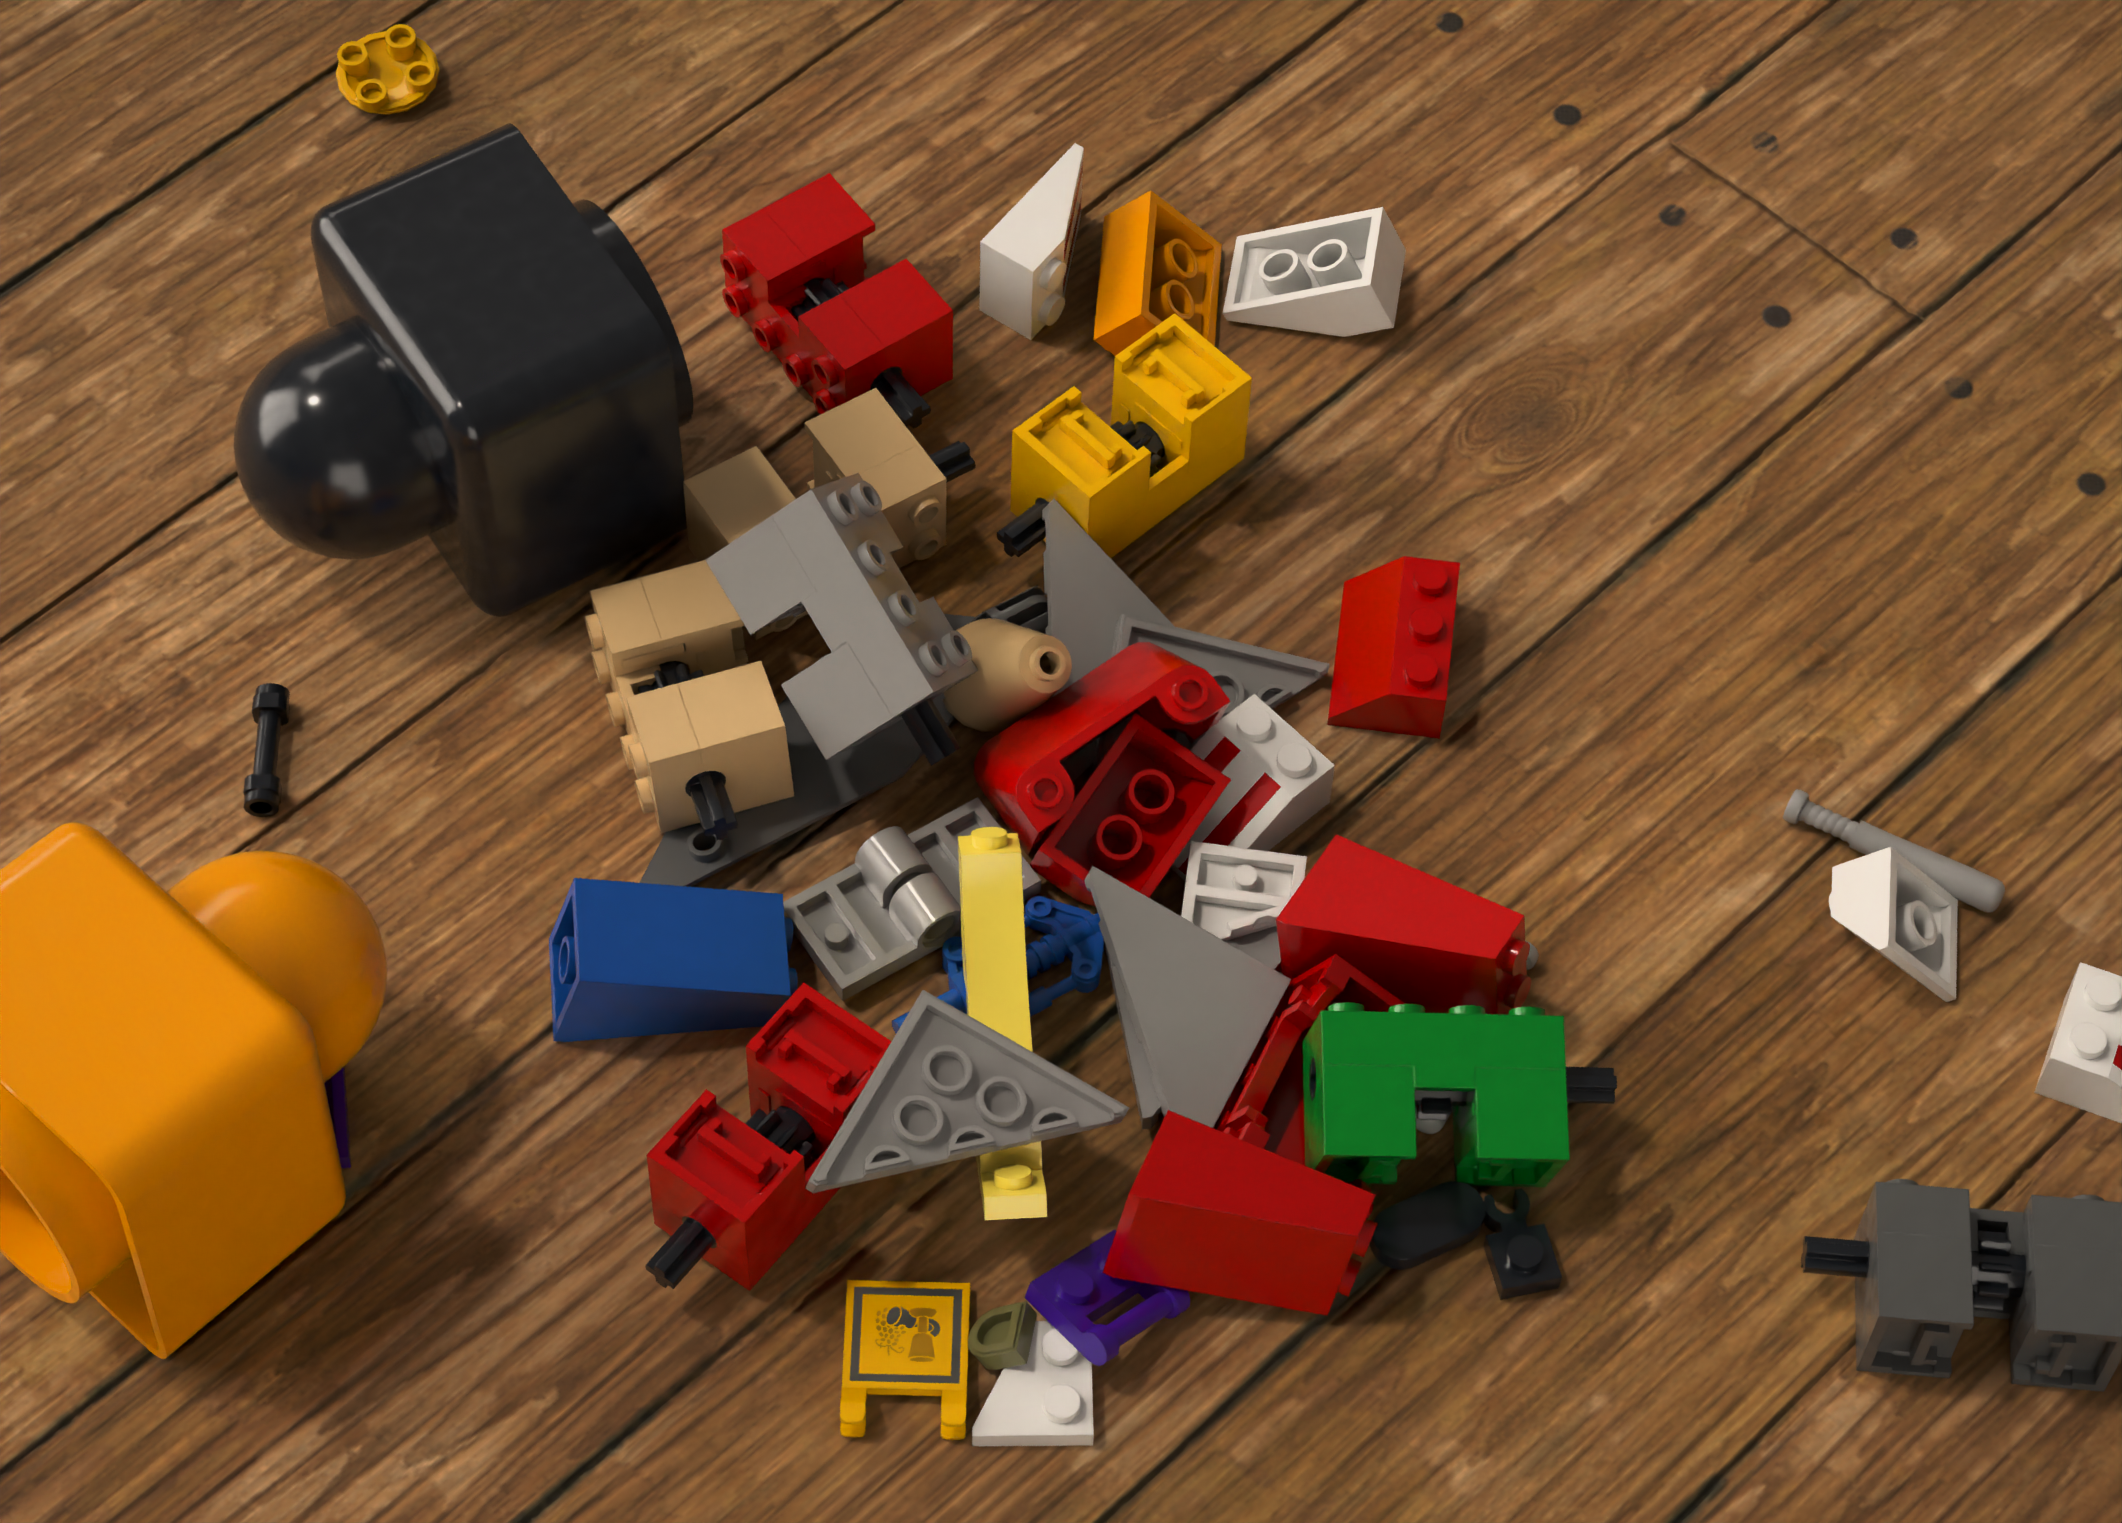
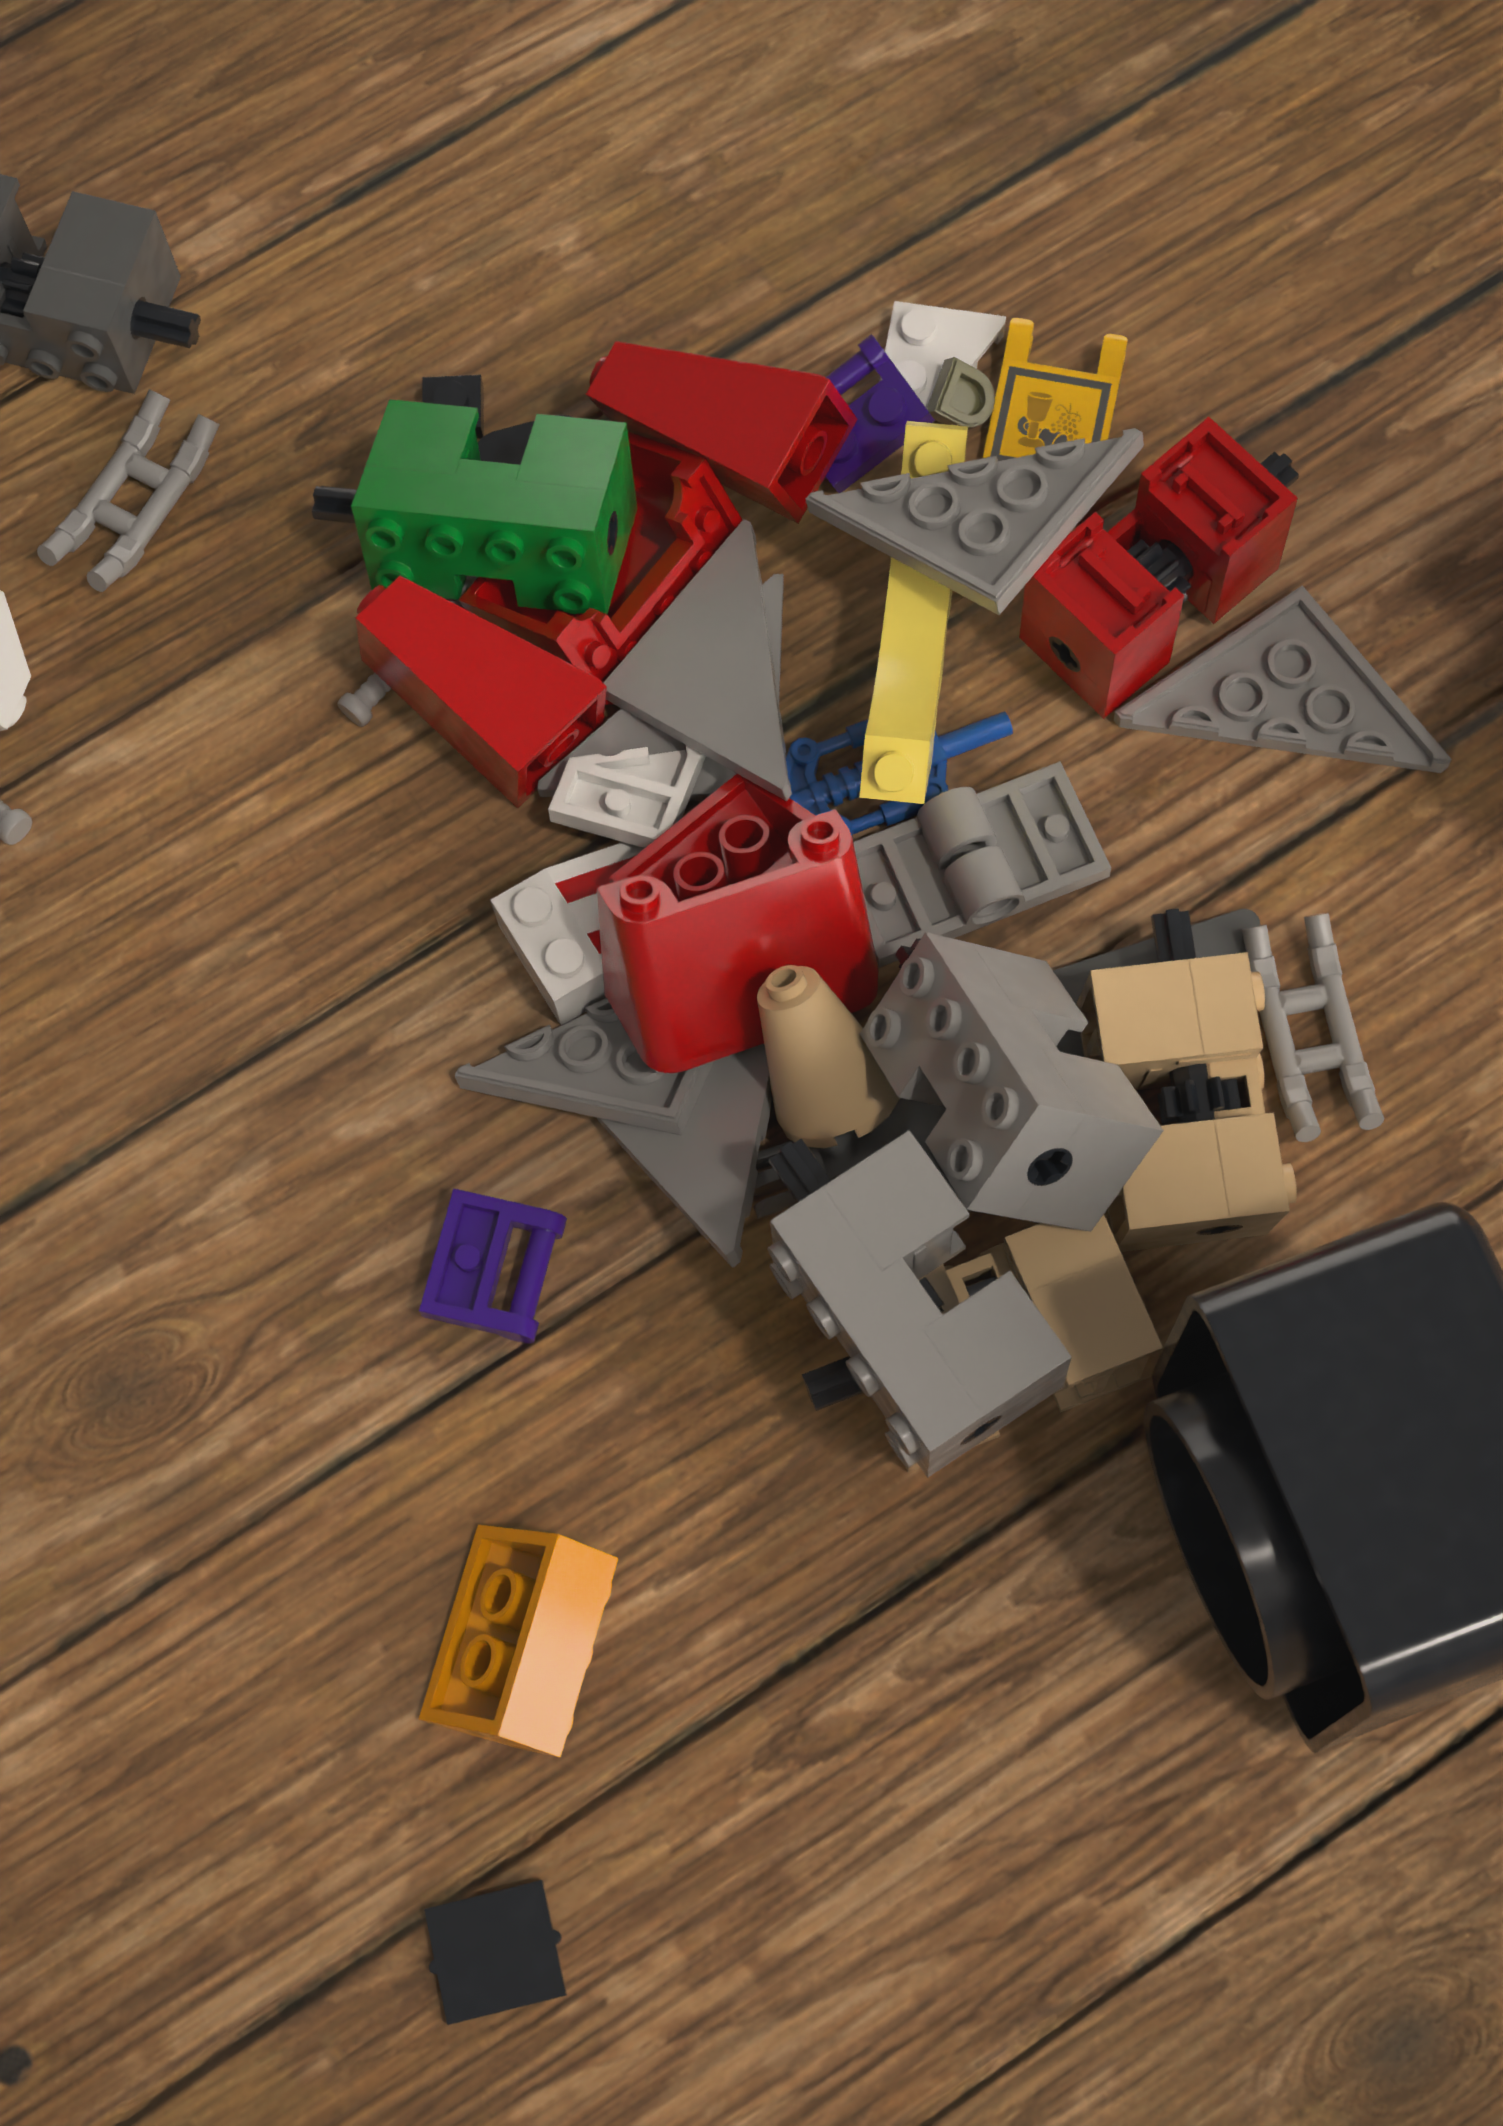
camera: 160 degrees left, 15 degrees up
blue slope [549,878,798,1042] -> none
red piece [720,173,953,429] -> none
white slope [979,143,1084,340] -> none
yellow piece [997,313,1252,558] -> none
white slope [1223,207,1406,337] -> none
red slope [1327,556,1460,739] -> none
none -> light grey piece [37,389,220,592]
none -> dark purple plate [419,1188,567,1343]
none -> black piece [424,1880,567,2025]
none -> light grey piece [767,1130,1072,1478]
none -> light grey tile [1114,585,1452,773]
none -> light grey piece [1242,913,1384,1142]

